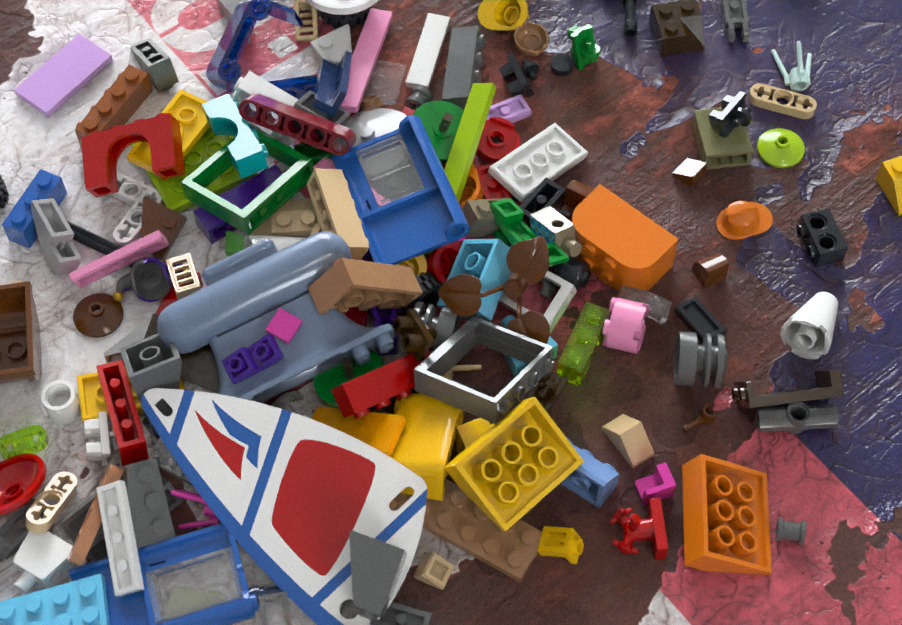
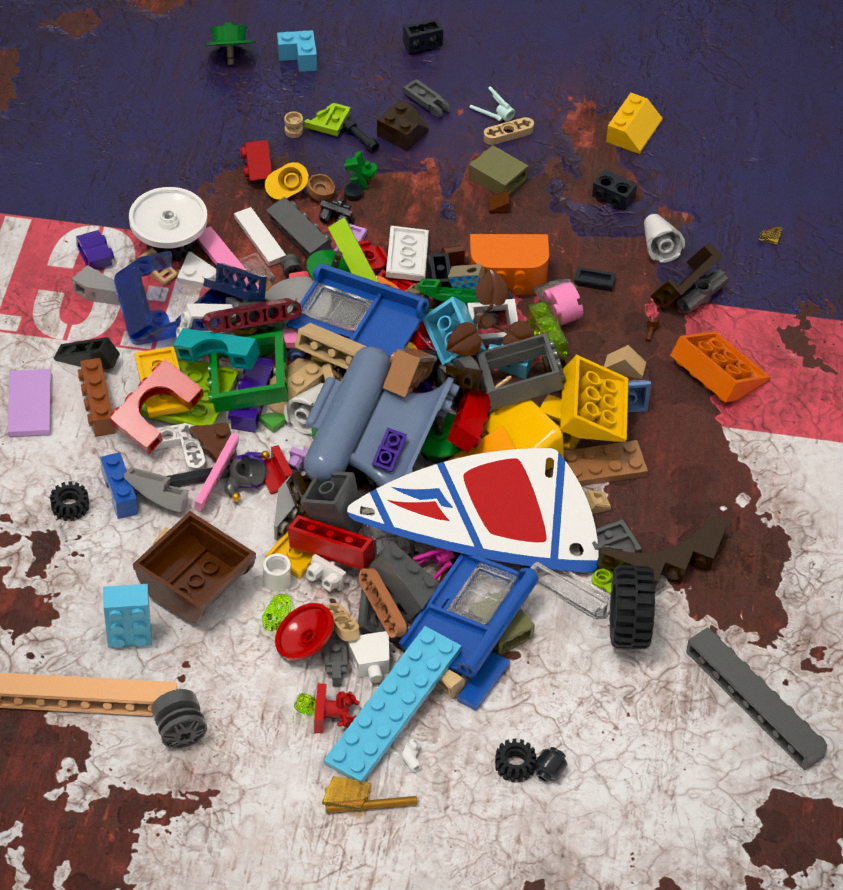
camera: 45 degrees left, 10 degrees down
reddish brown dish [73,293,124,338] -> none
white tile [96,480,144,597] -> none
slope [166,253,201,300] -> none
dark pink tile [265,308,303,345] -> none
dark grey slope [349,530,407,621] -> none
yellow bracket [537,526,583,564] -> none
red piece [609,498,668,560] -> none
dark pink panel [634,462,676,506] -> none
dark grey wheel [674,331,727,389] -> none
reddish brown brick [692,253,730,288] -> none
black hips [709,91,752,138] -> none
orange piece [716,201,773,240] -> none
lime dish [757,128,805,168] -> none
dark grey bush [775,517,807,545] -> none

